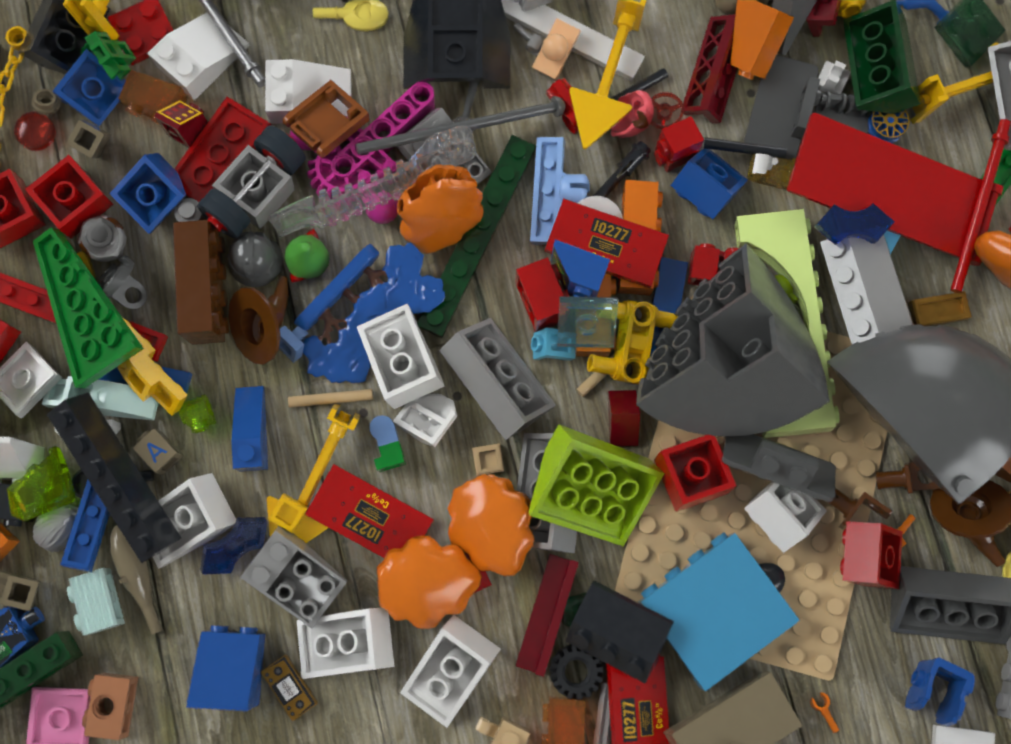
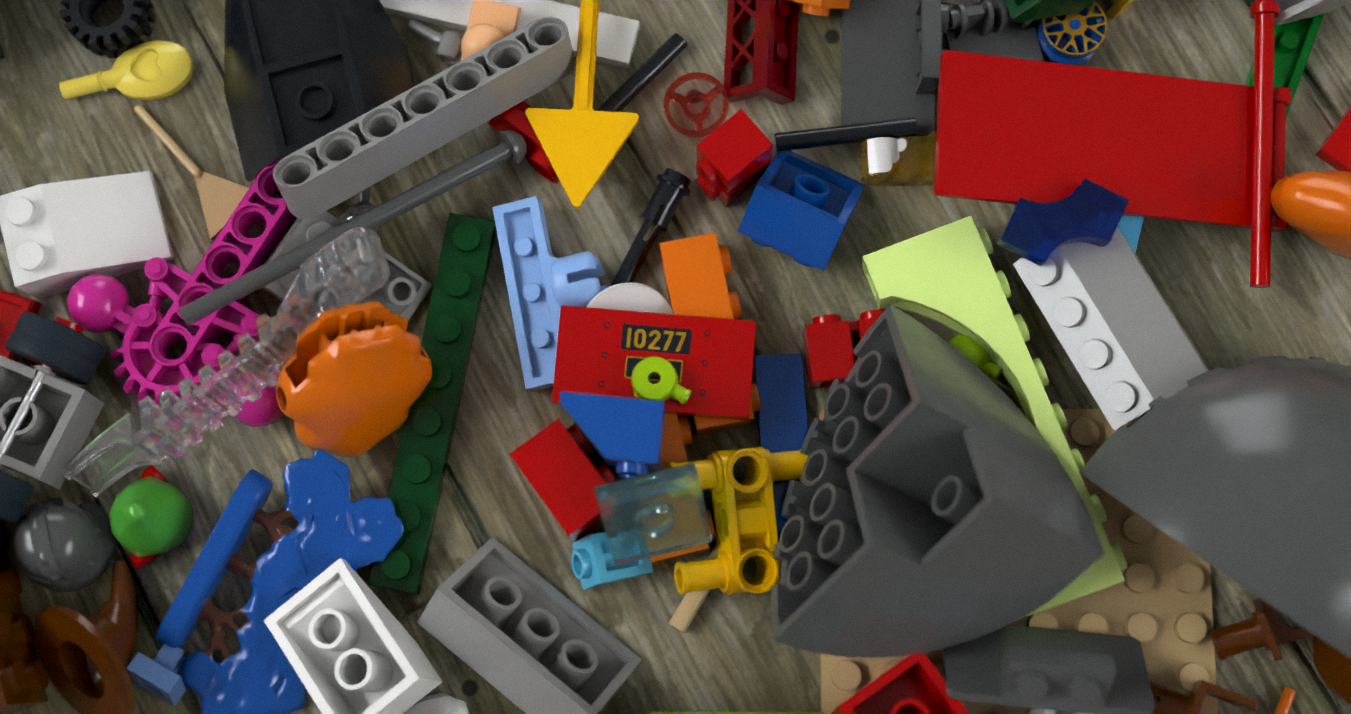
camera: 10 degrees left, 0 degrees up
dark orange container [283,80,370,158] -> none
dark red slope [608,390,640,447] -> none
coral hair [611,90,654,138] -> none
pearl gold tile [909,291,972,327] -> none
none -> tan piece [134,105,249,240]
none -> light grey beam [273,17,575,219]
none -> lime piece [631,356,692,405]

